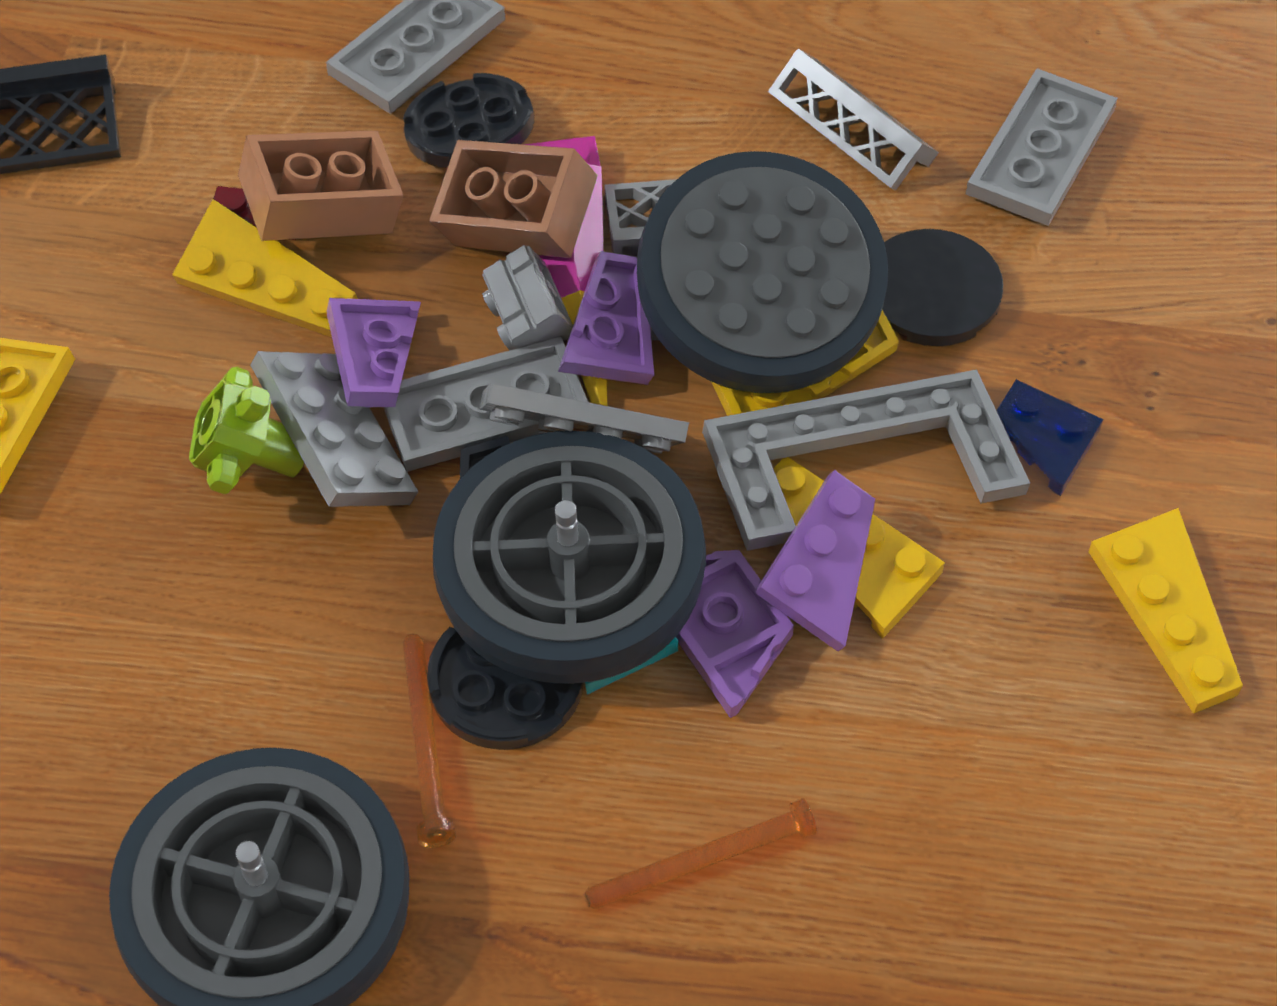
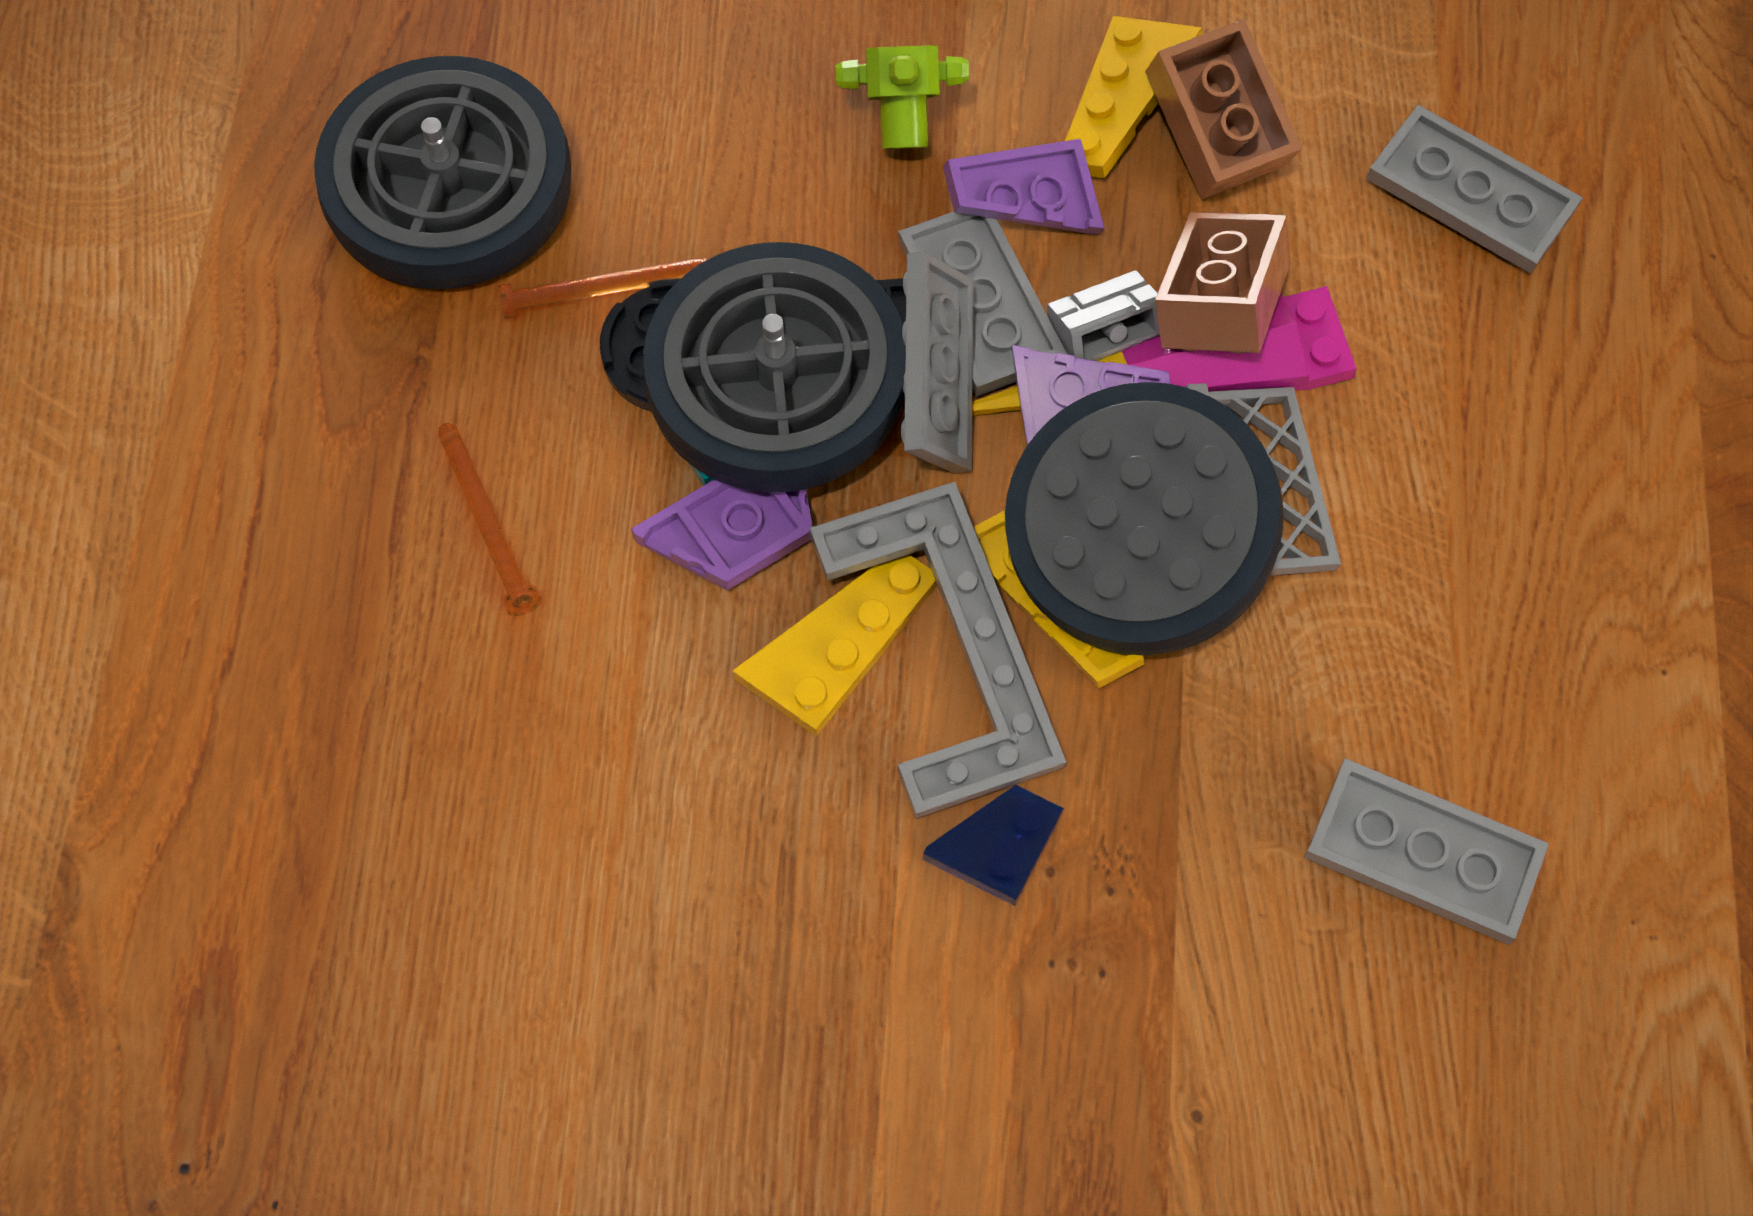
camera: 85 degrees right, 10 degrees up
light grey plate [250,351,418,507] -> none
black tile [403,73,535,168] -> none
medium lavender wing [754,470,875,651] -> none
light grey fence [768,49,939,190] -> none
black tile [882,229,1003,346] -> none
yellow wing [1088,508,1243,714] -> none

